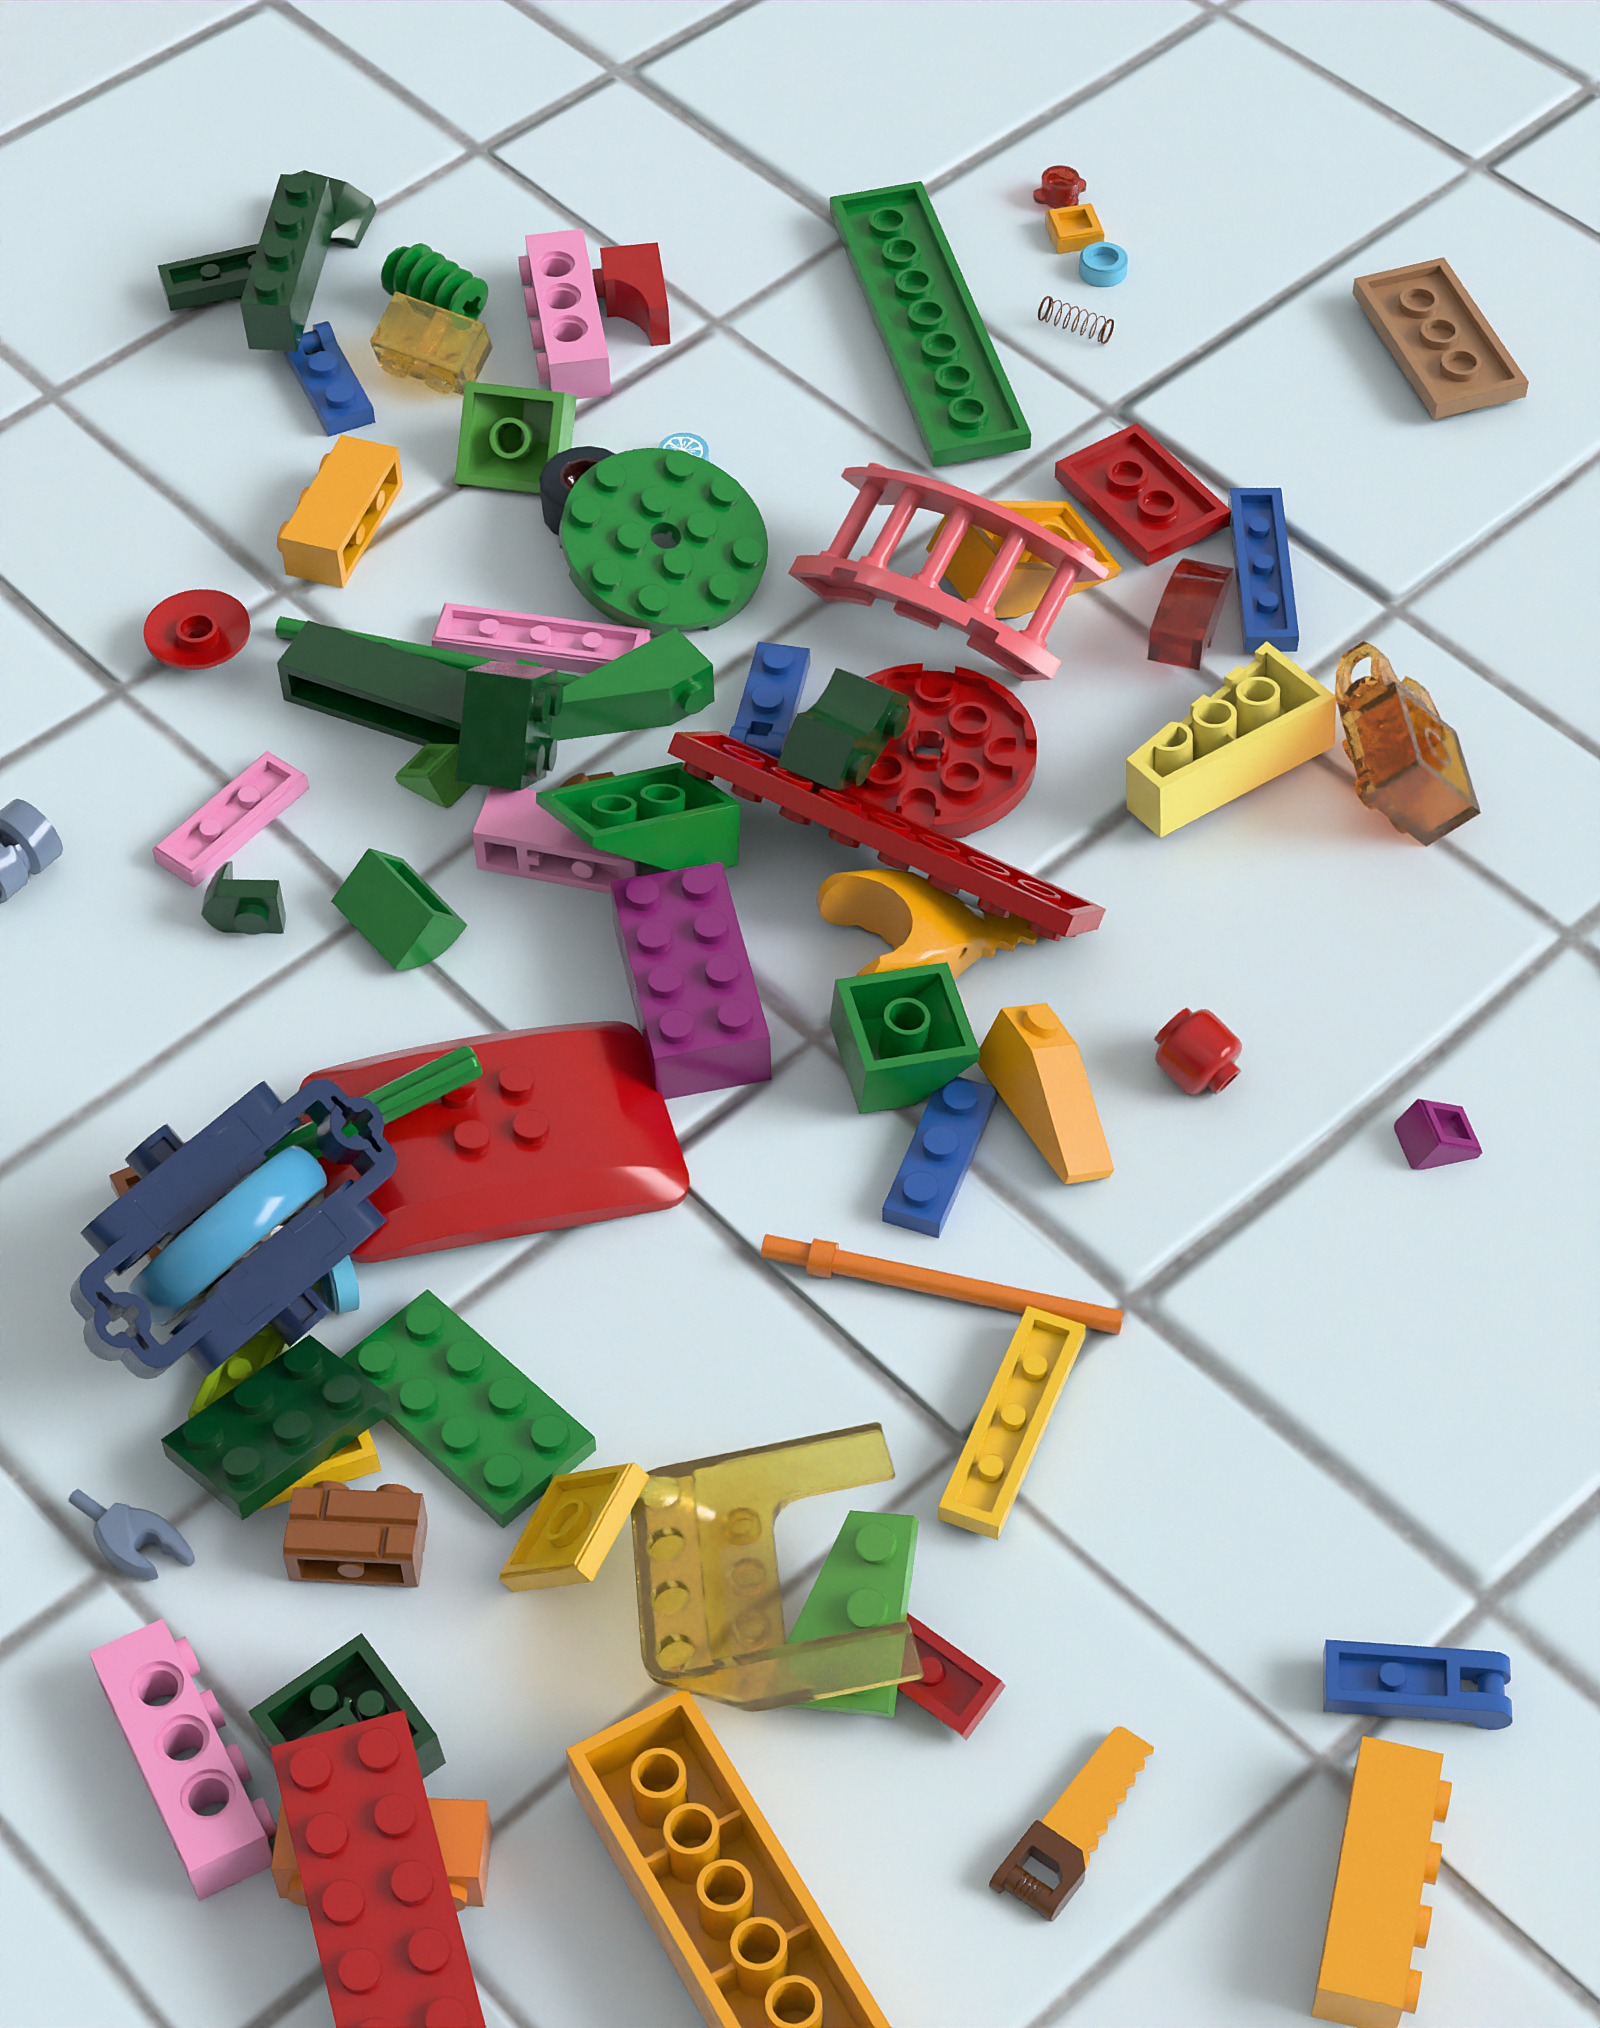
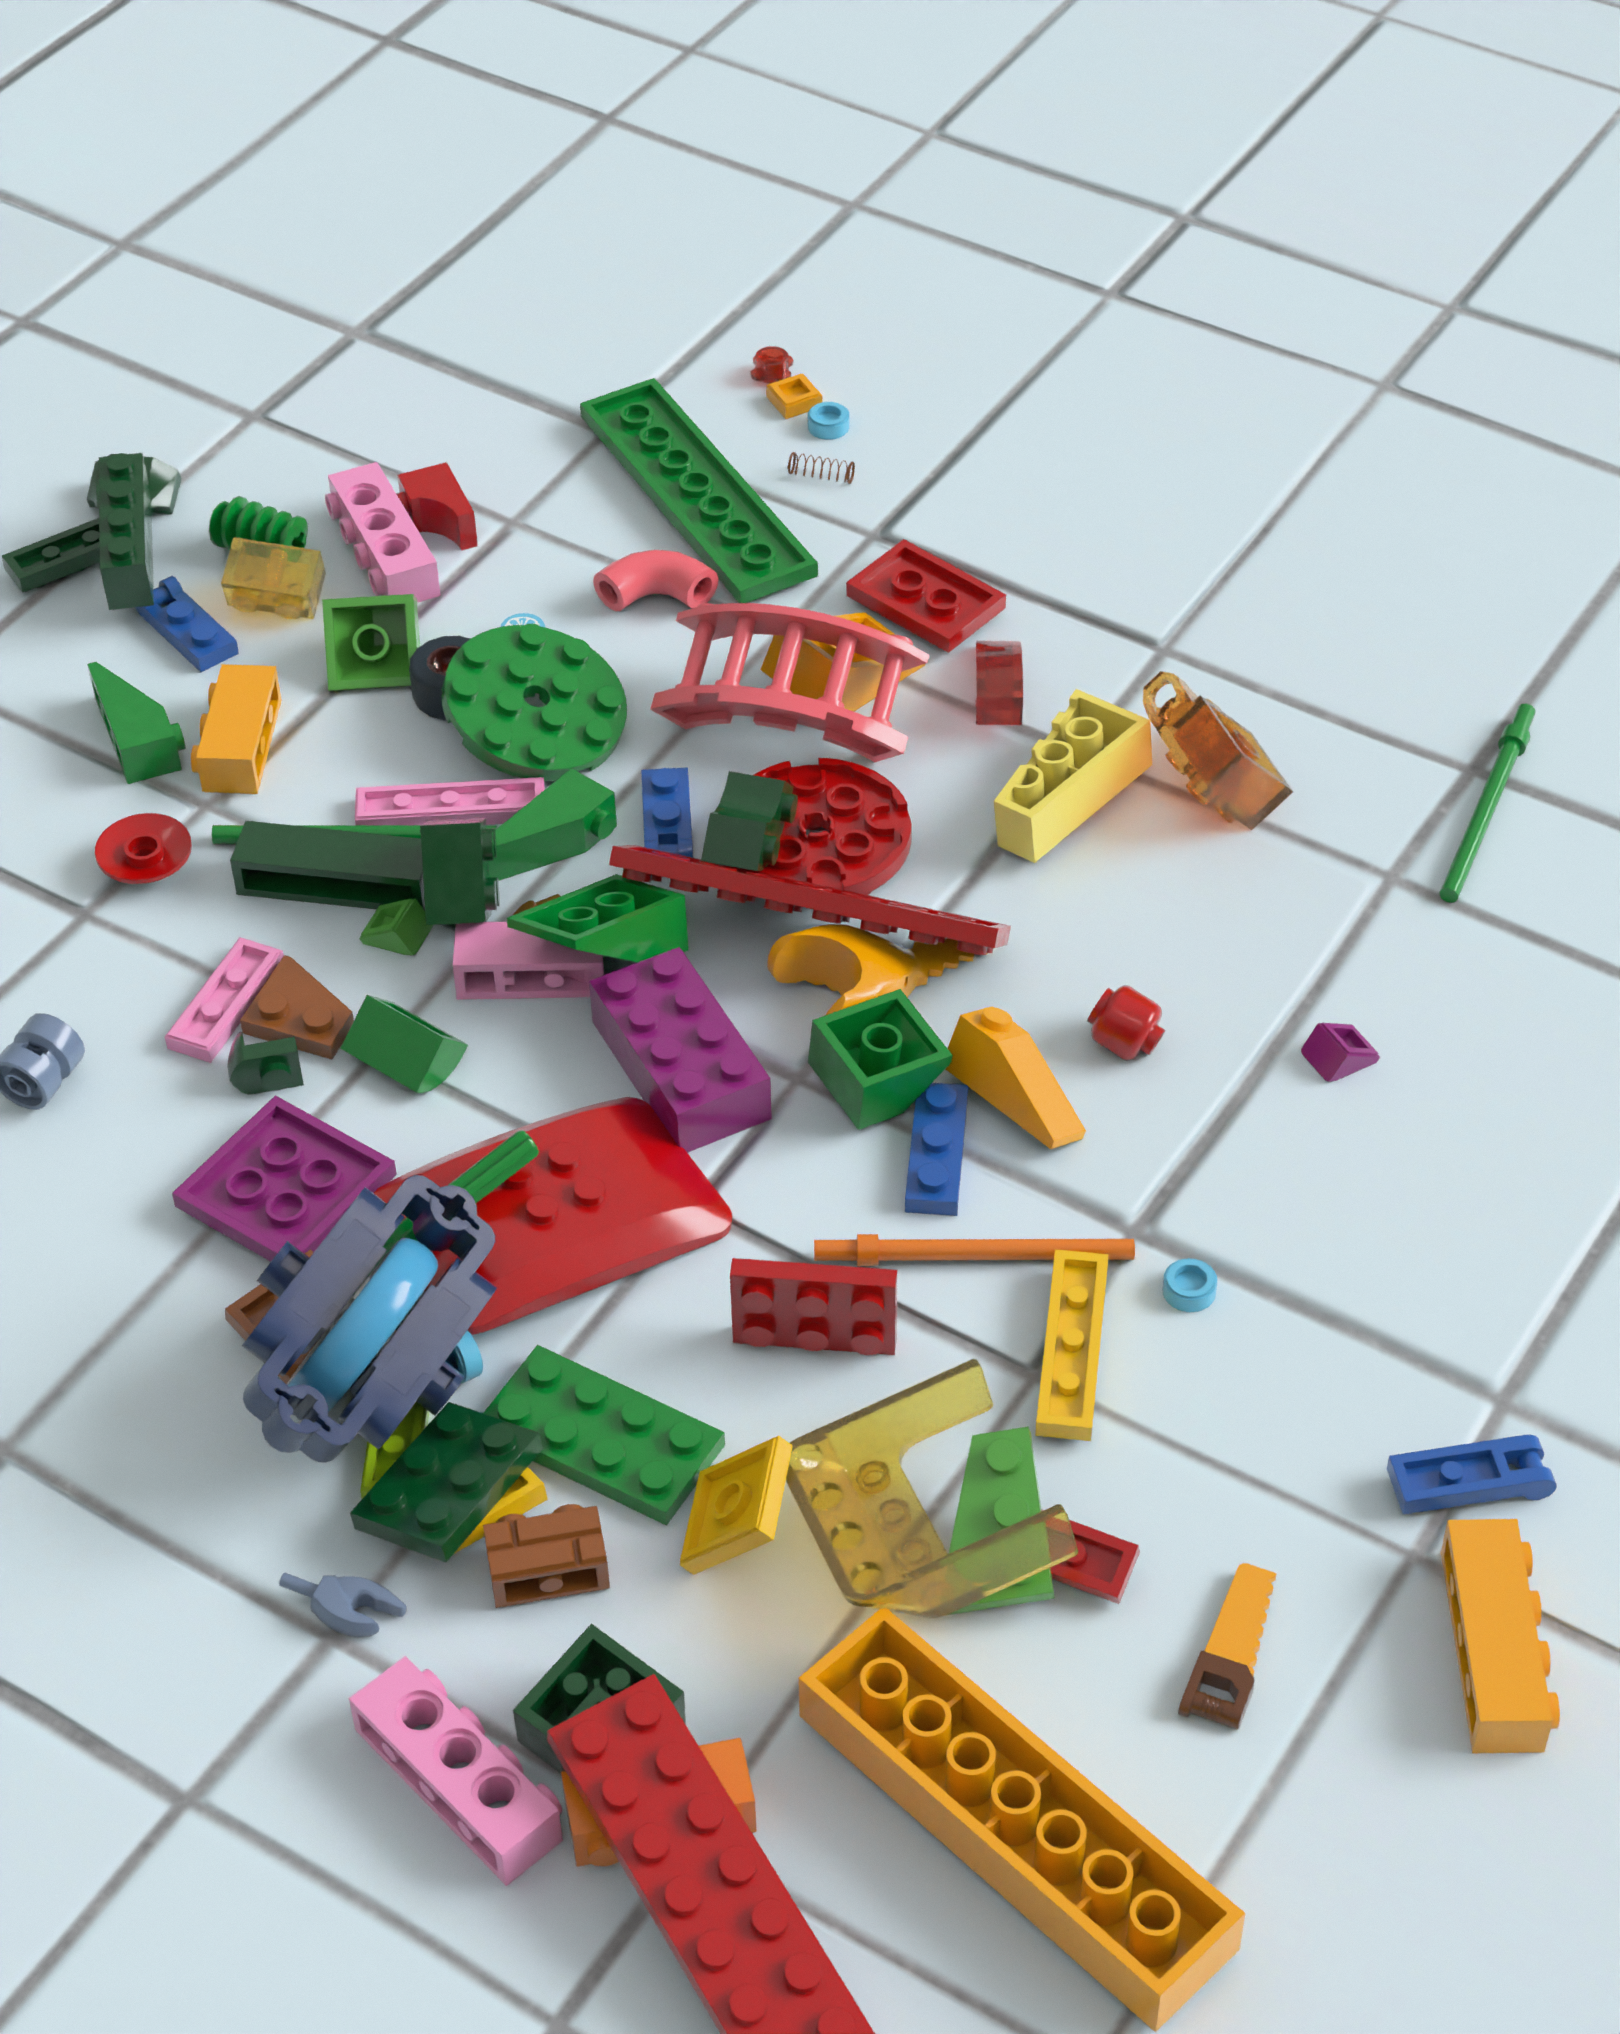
camera: 15 degrees left, 5 degrees down
blue plate [1228,488,1299,652] -> none
medium nougat plate [1352,257,1529,420] -> none
none -> green slope [87,662,186,784]
none -> magenta plate [172,1095,397,1262]
none -> dark orange wing [240,955,354,1060]
none -> coral cylinder [593,549,718,611]
none -> red plate [730,1258,897,1355]
none -> medium azure tile [1162,1258,1218,1312]

